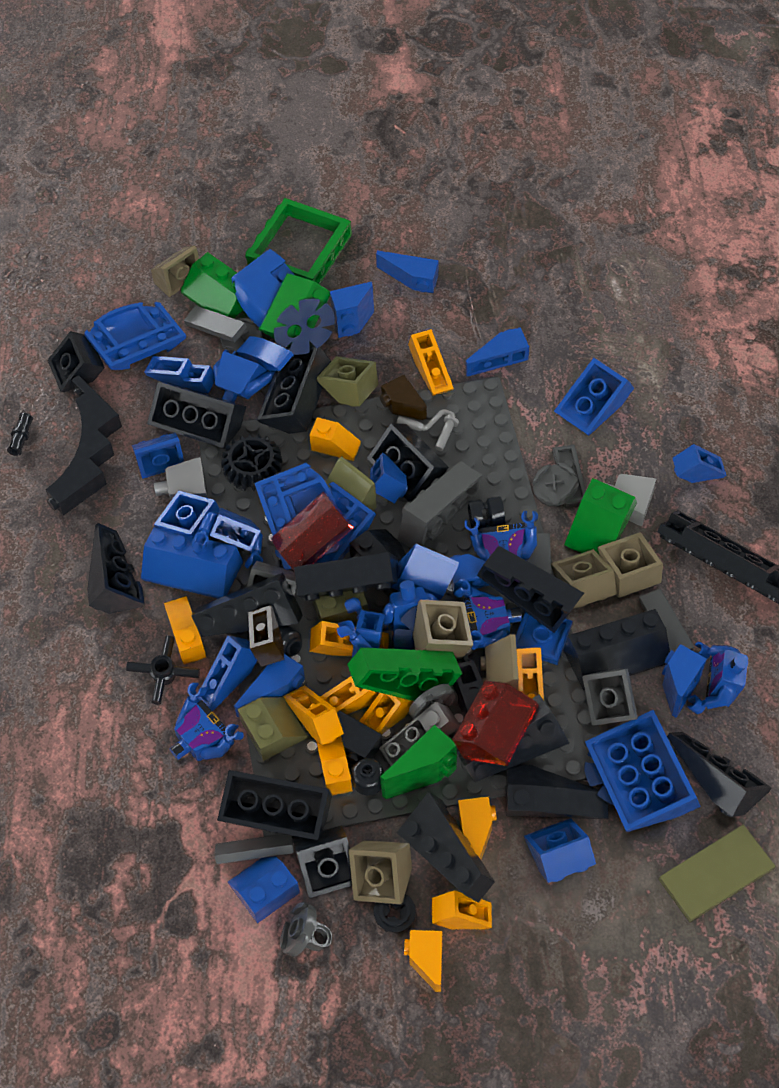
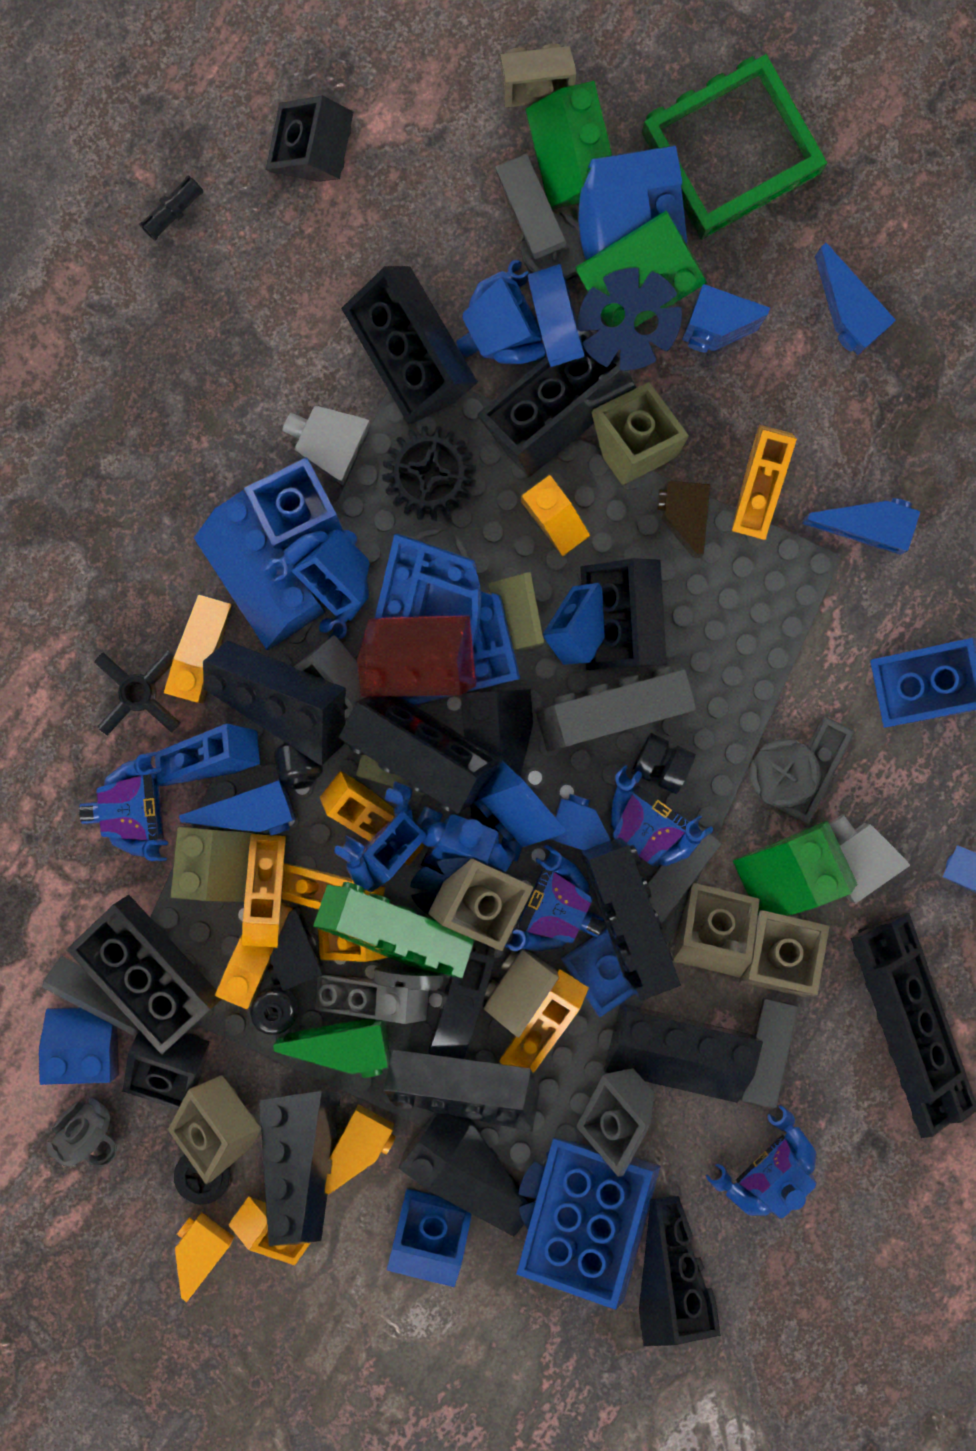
camera: 35 degrees right, 30 degrees up
black arch [45,375,122,516] -> none
blue slope [84,302,186,370] -> none
black wedge [87,523,145,614] -> none
blue slope [132,433,184,479] -> none
blue slope [144,356,215,394] -> none
dark brown slope [248,605,284,667] -> none
light grey piece [397,409,459,451] -> none
clear red slope [453,680,539,766] -> none
olive tile [659,824,776,923] -> none
blue slope [662,644,706,718] -> none

